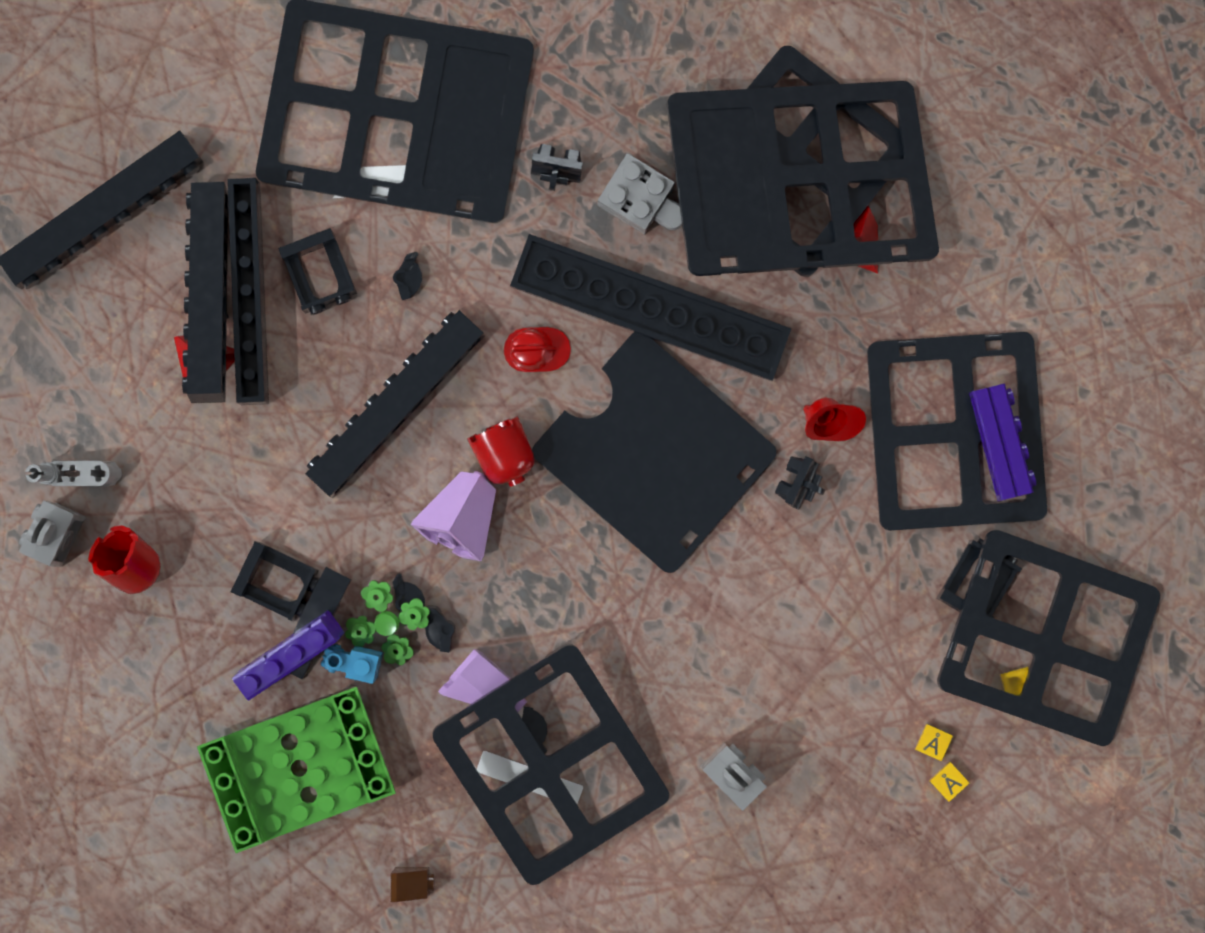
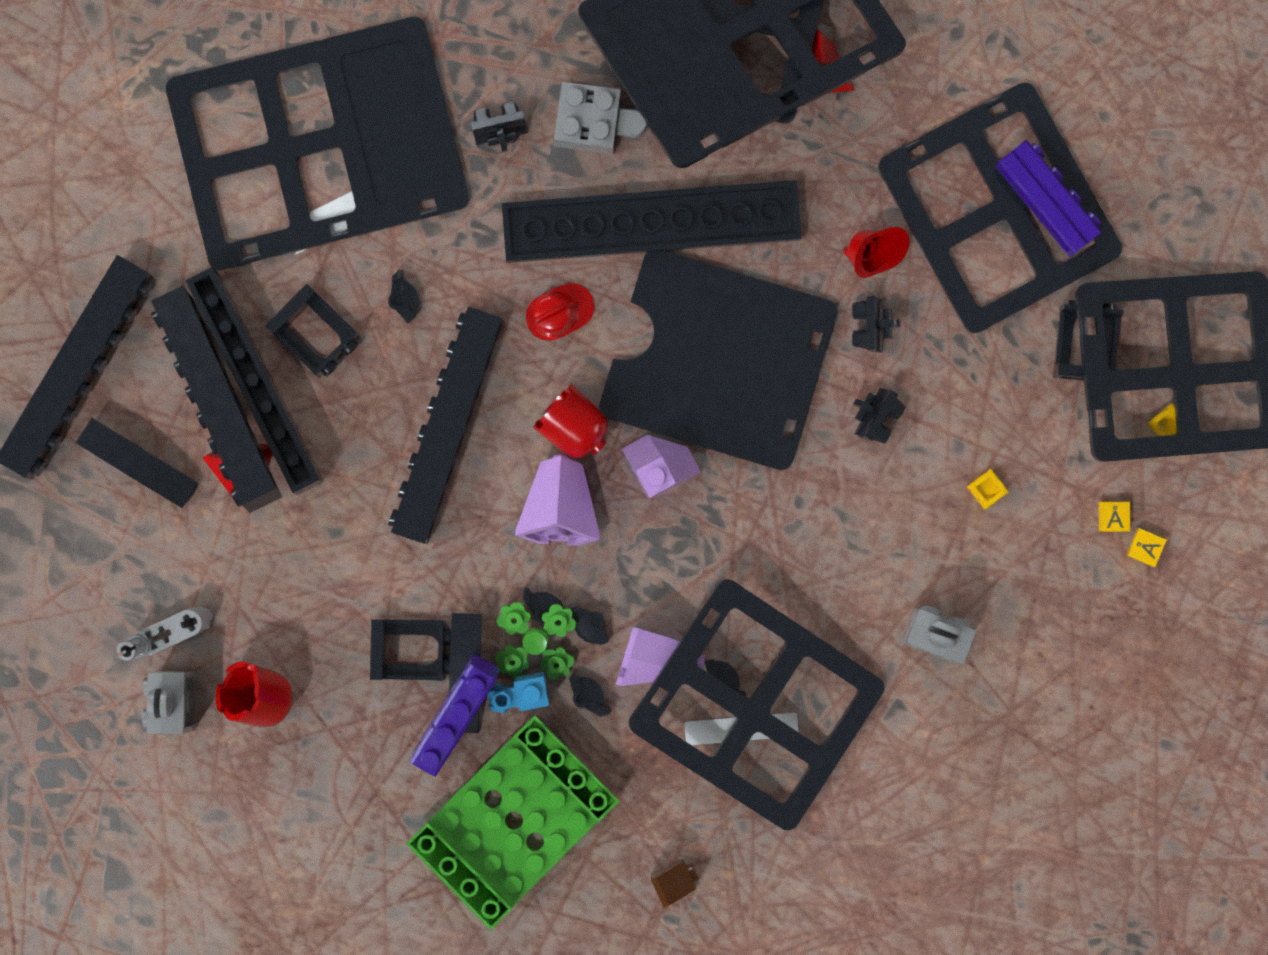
camera: 25 degrees left, 0 degrees up
none -> black slope [75,417,198,508]
none -> black piece [569,675,611,718]
none -> lavender slope [621,435,701,501]
none -> black hips [853,388,906,444]
none -> yellow tile [966,469,1009,510]

